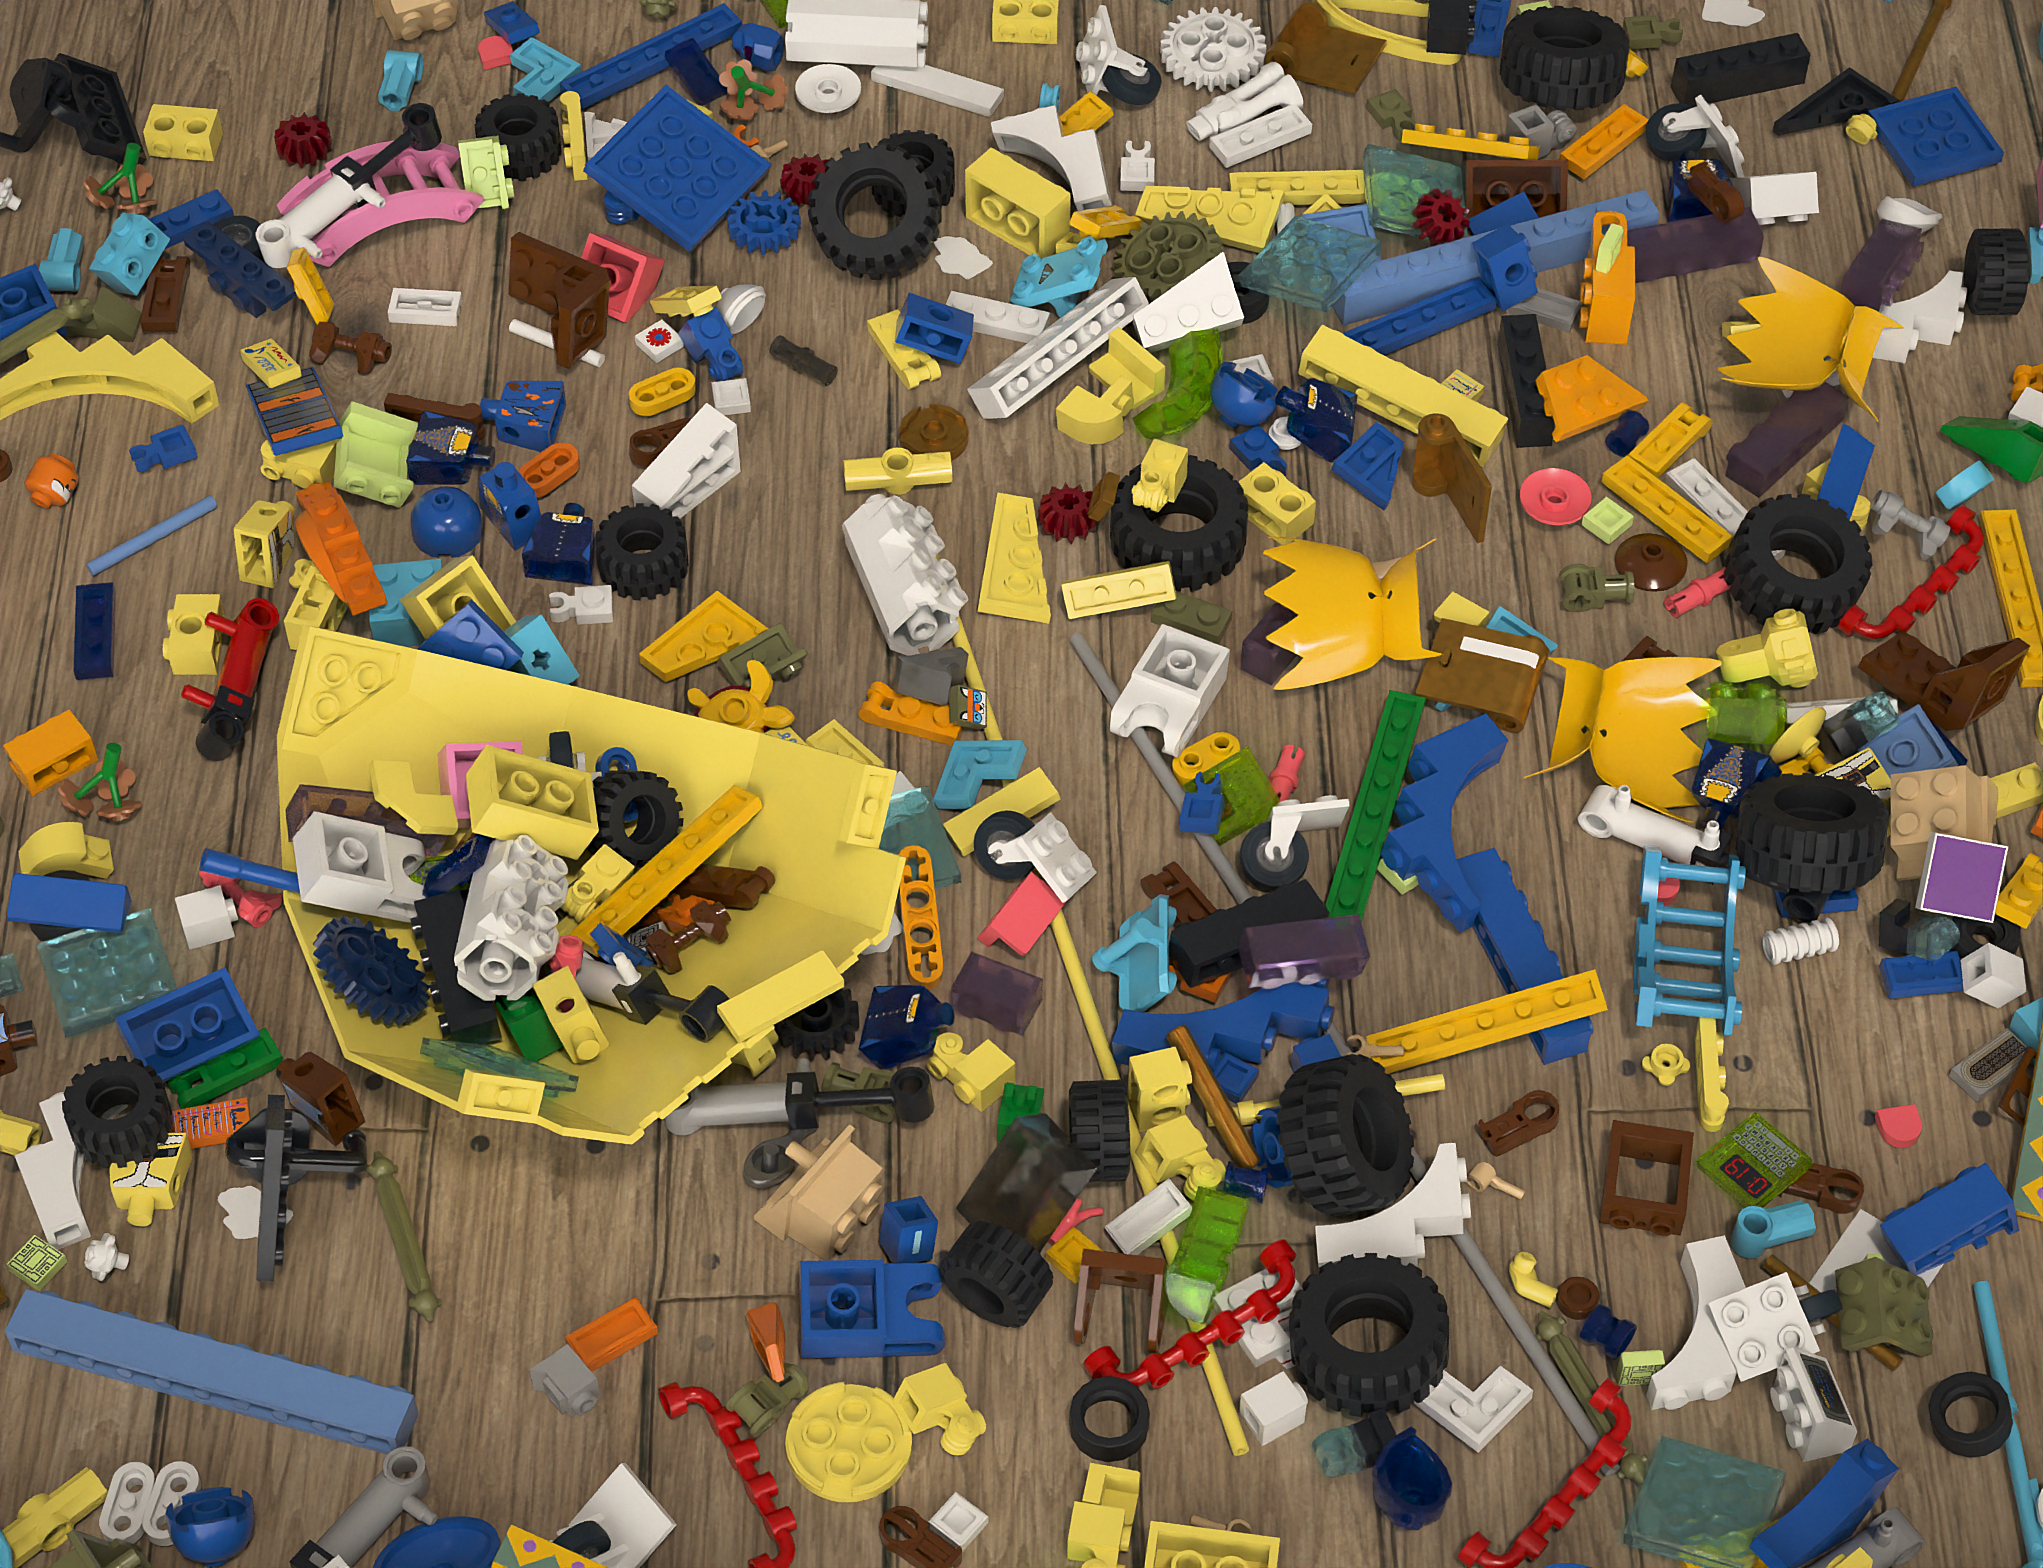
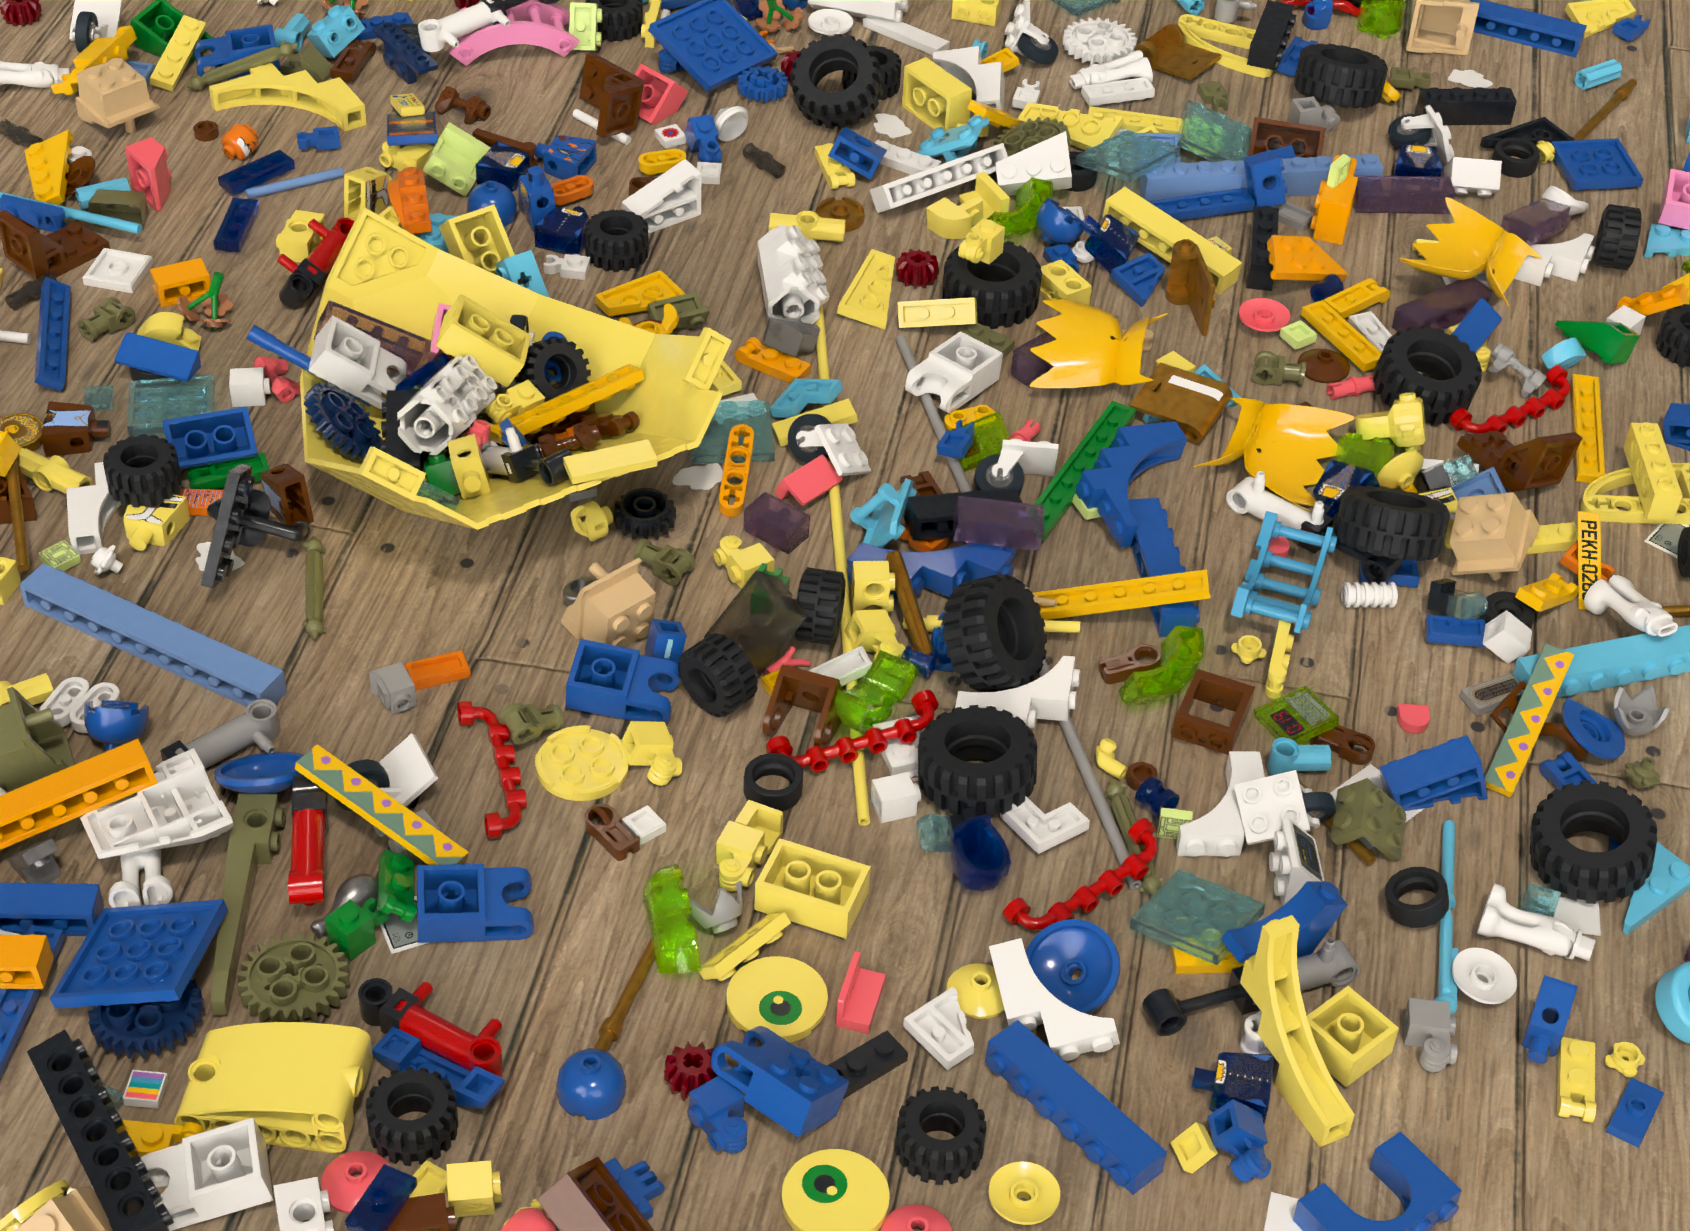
camera: 10 degrees right, 10 degrees down
yellow plate [287,247,335,325] -> none
light yellow tile [369,759,459,835] -> none
white tile [388,288,463,326] -> none
blue plate [418,599,524,670] -> none
light yellow plate [650,286,722,317] -> none
piece [664,1058,935,1135] -> none
orange slope [746,1302,786,1382] -> none
clear blue torso [858,984,955,1070] -> none
tile [950,684,987,730] -> none
pearl gold tile [1088,471,1120,522] -> none
blue tile [1213,1052,1259,1104] -> none
yellow plate [1401,124,1540,160] -> none
dark red gear [1411,188,1471,247] -> none
tan hand [1466,1162,1525,1200] -> none
light orange plate [1559,104,1649,180] -> none
reddish brown piece [1688,161,1744,223] -> none
dark purple tile [1915,832,2008,923] -> none
none -> clear blue plate [218,150,295,196]
none -> clear neon green brick [1118,626,1204,705]
none -> black tyre [1492,137,1540,178]

